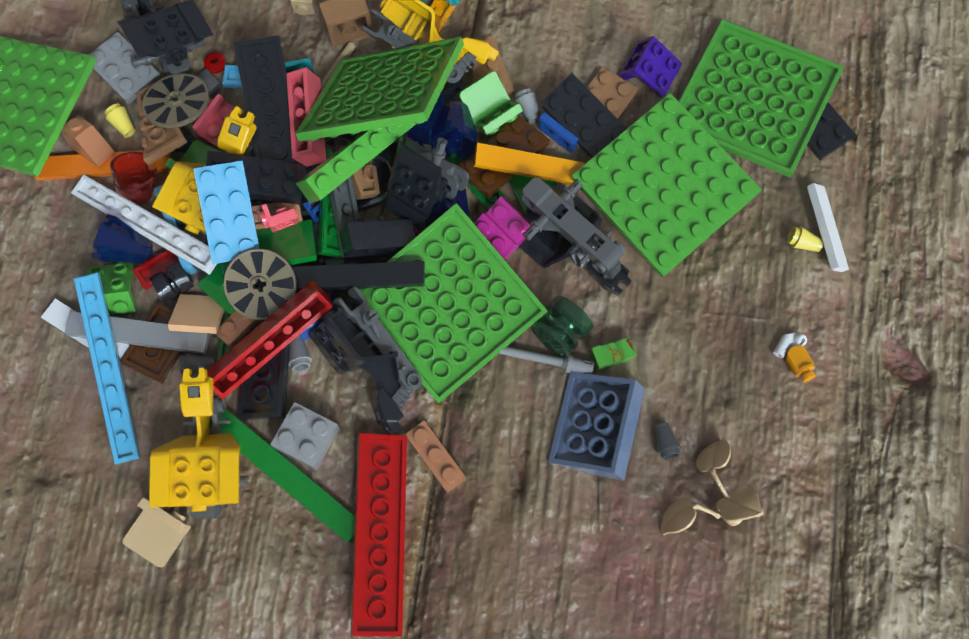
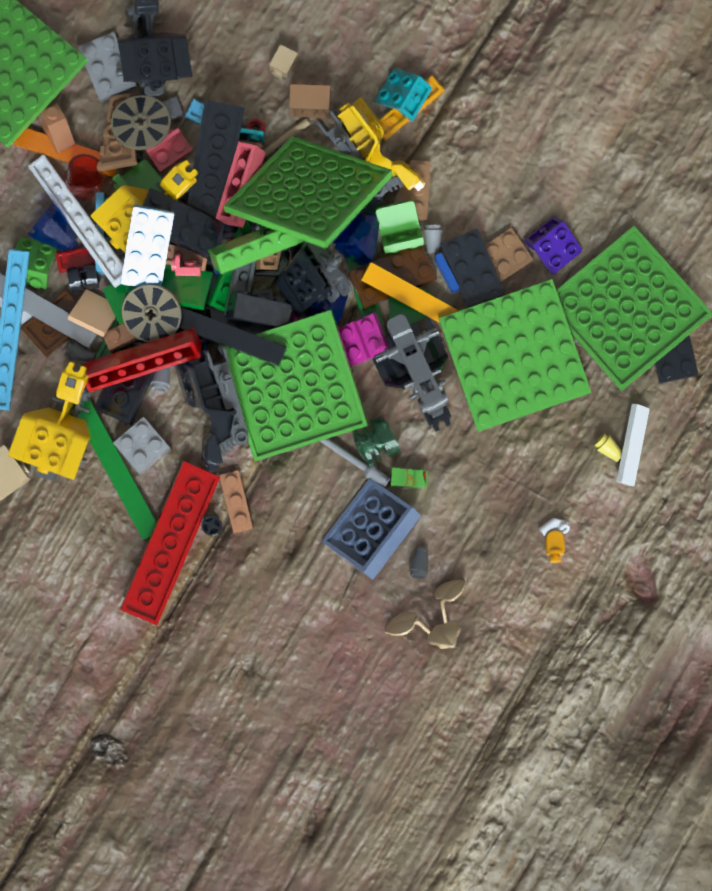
camera: 25 degrees right, 10 degrees up
light yellow cone [105,103,136,138] -> none
red plate [204,52,226,74] -> none
none -> black wheel [201,515,222,536]

